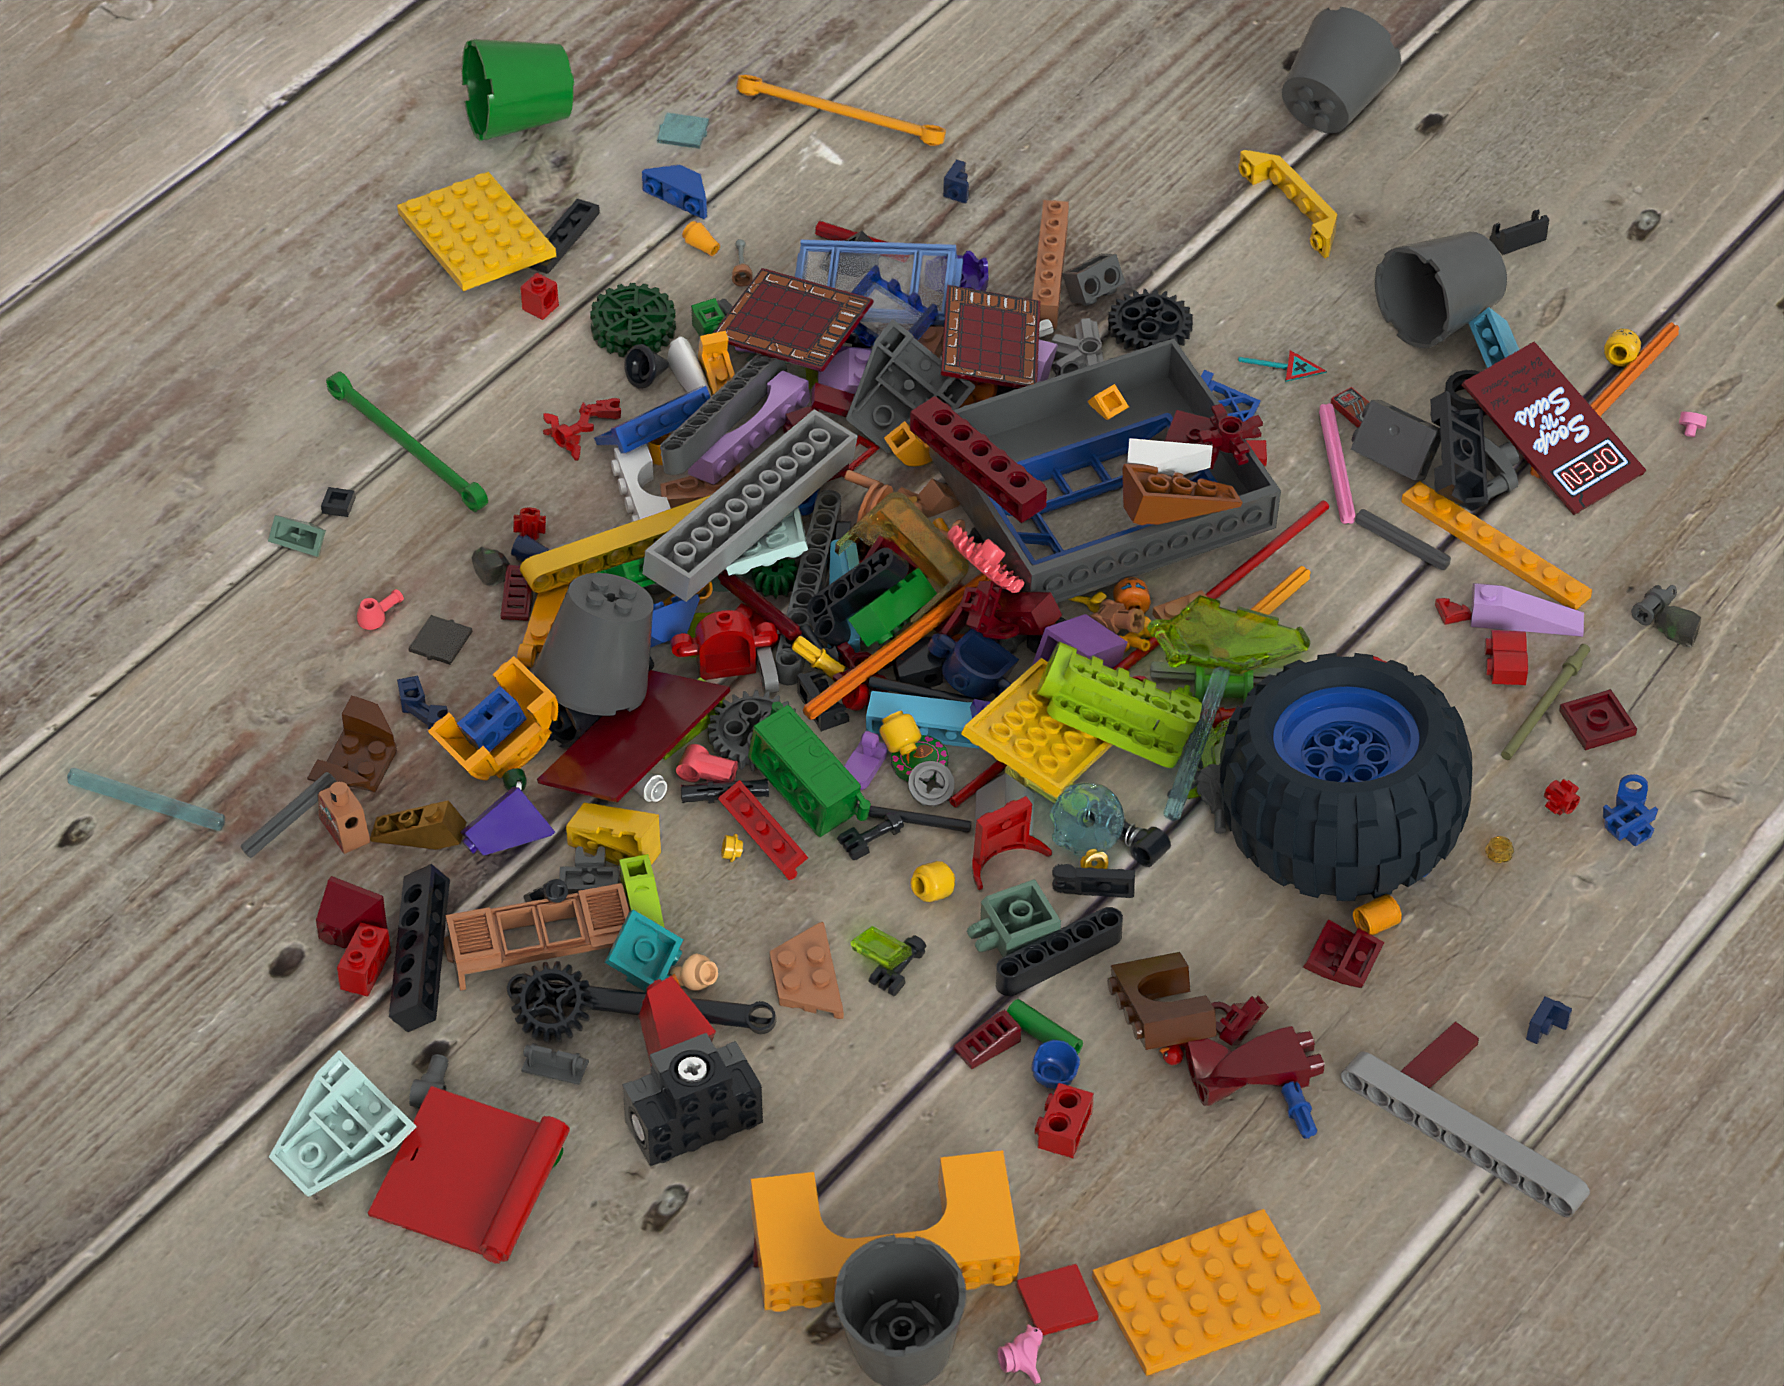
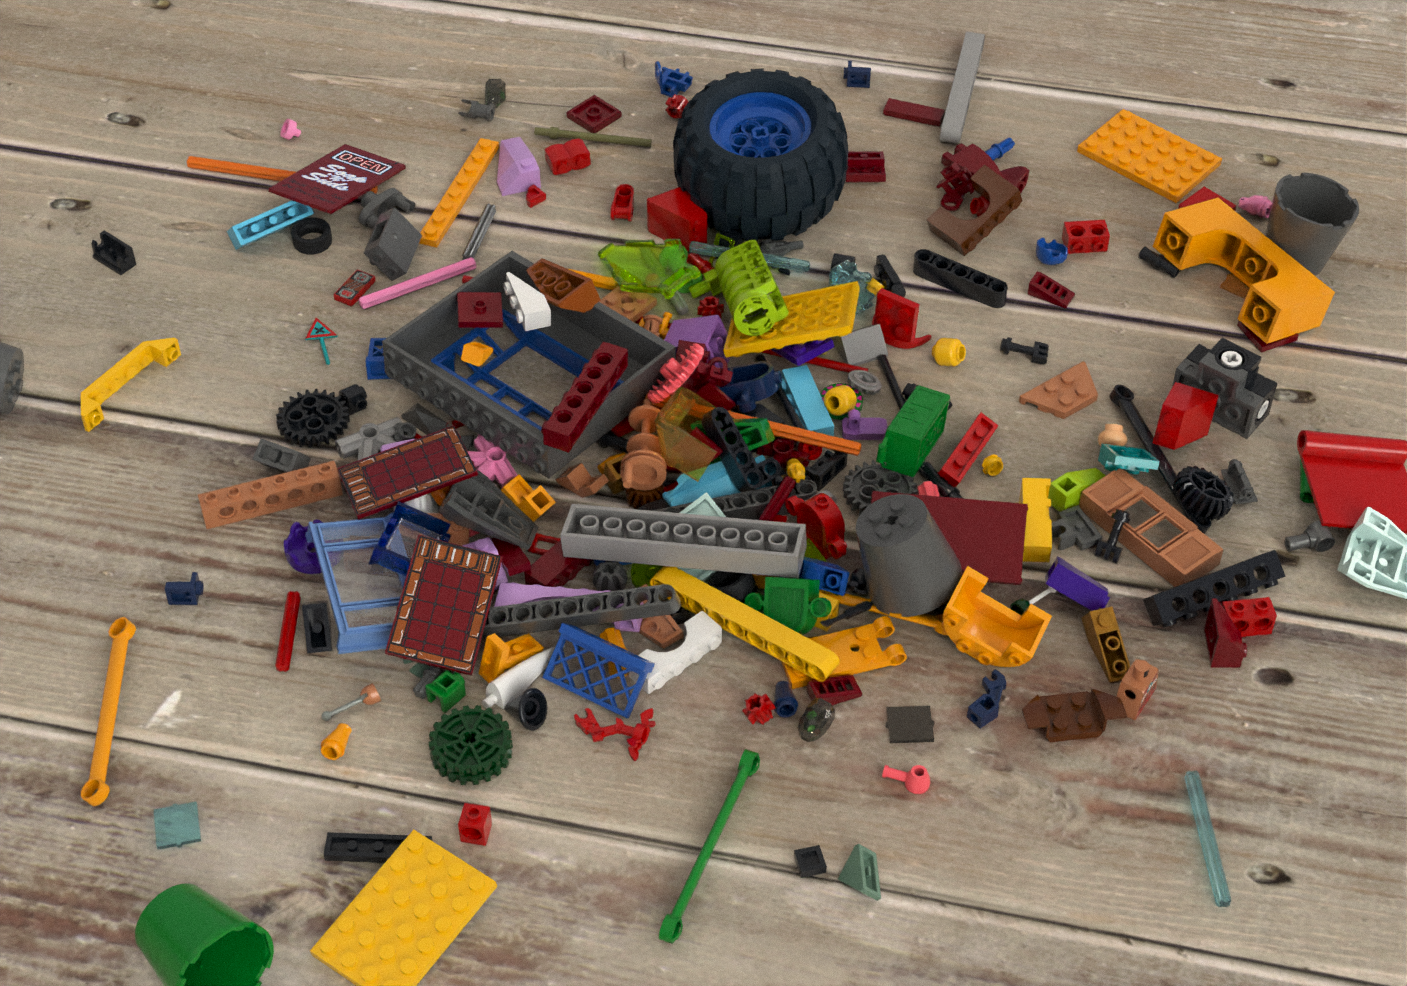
camera: 115 degrees left, 0 degrees up
dark grey axle [241,772,337,858] -> none
blue brick [457,686,527,752] -> none
blue slope [642,165,707,219] -> none
clear neon green tile [850,926,912,970] -> none
sand green hinge [967,879,1061,957] -> none
green piece [1007,999,1083,1054] -> none
dark red pin [1197,403,1263,466] -> none
dark grey cone [1374,232,1507,348] -> none
black piece [1430,391,1488,511] -> none
yellow head [1604,328,1641,367] -> none

